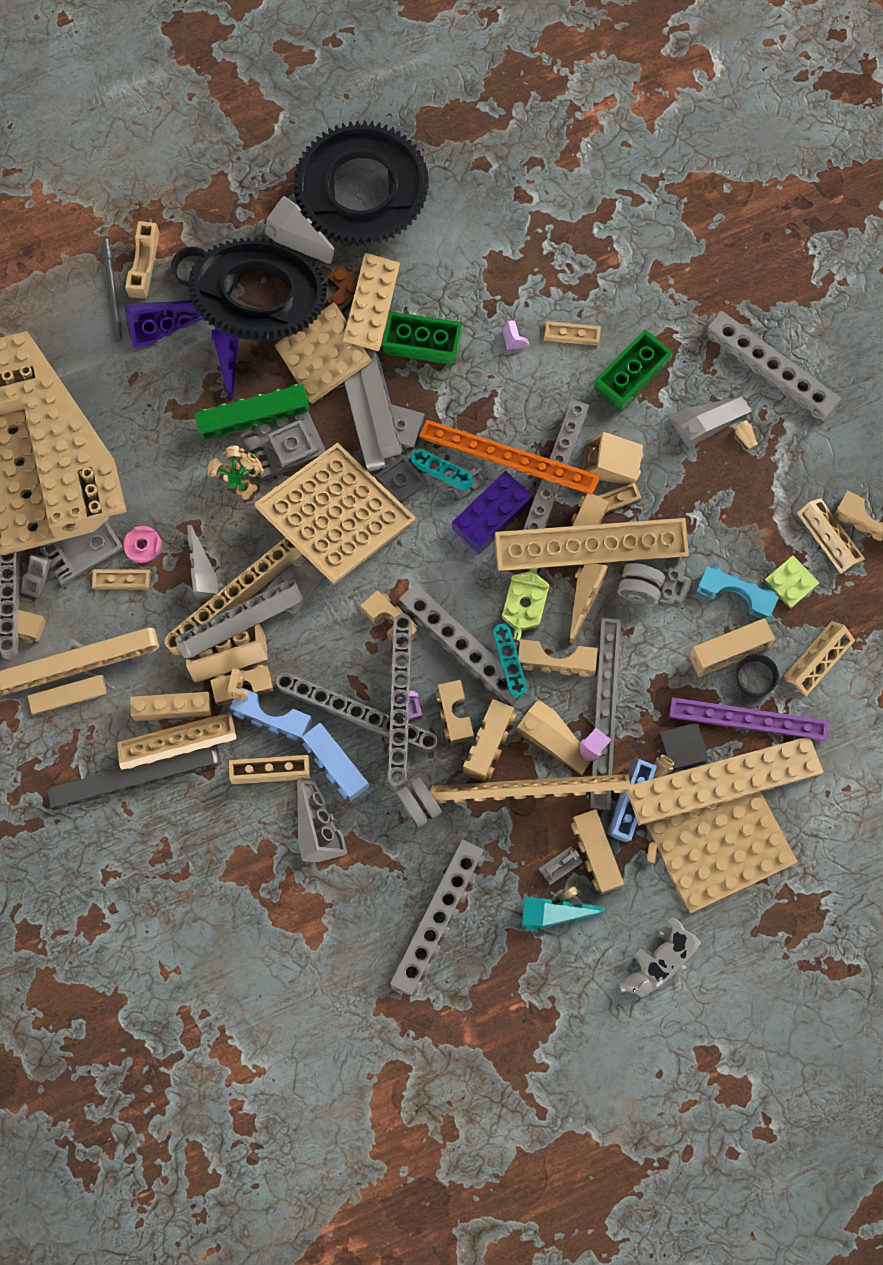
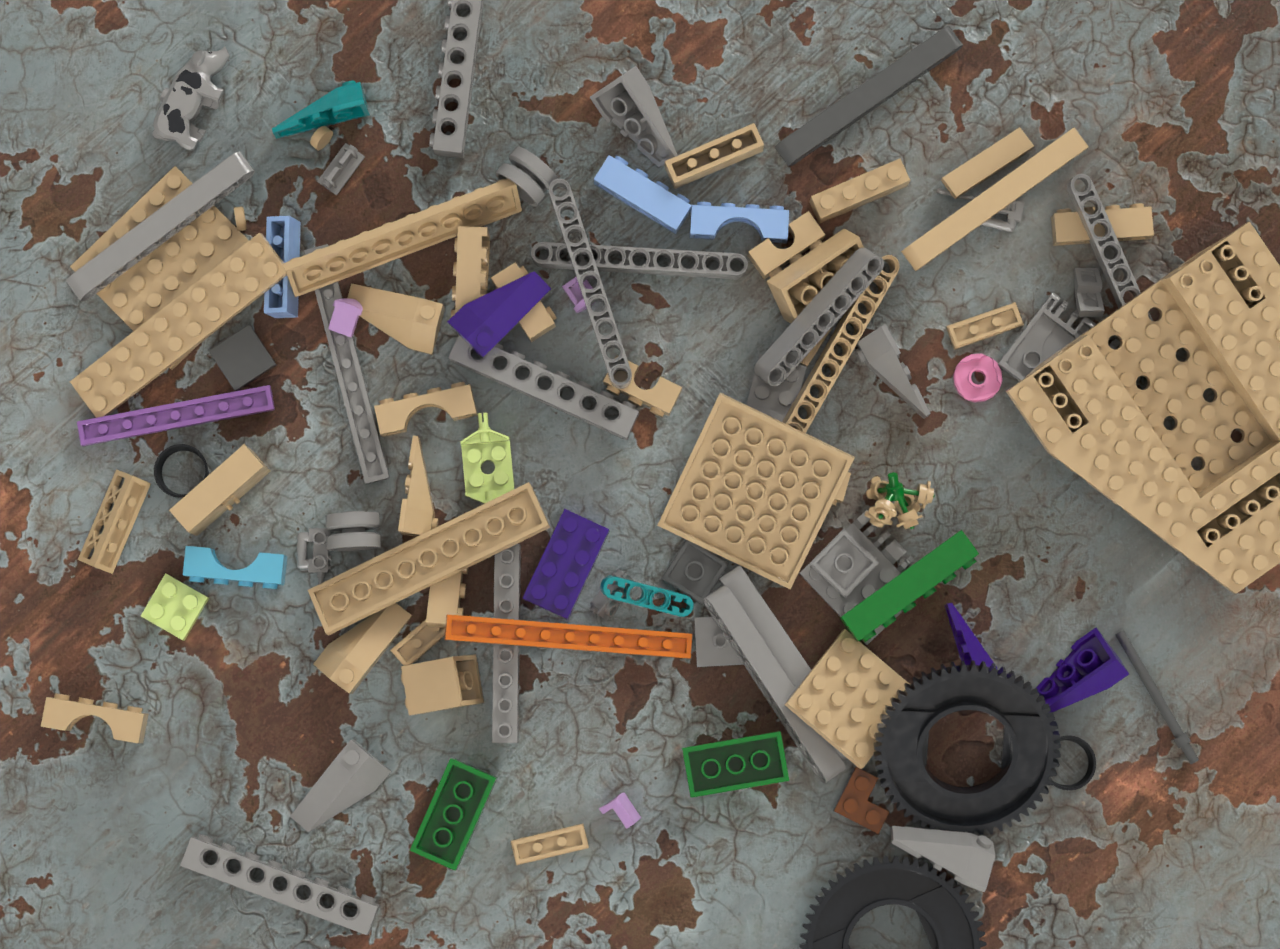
camera: 160 degrees right, 10 degrees up
tan plate [117,712,237,770] -> none
tan arch [125,221,160,299] -> none
tan bracket [227,668,249,700] -> none
tan plate [343,253,400,351] -> none
teal beam [493,624,527,698] -> none
tan brick [571,809,624,895] -> none
tan cone [653,755,674,779] -> none
tan cone [734,420,758,450] -> none
tan fence [797,498,865,574] -> none
none -> light grey beam [66,152,255,302]
none -> tan wedge [313,603,412,694]
none -> dark purple wedge [447,271,551,357]

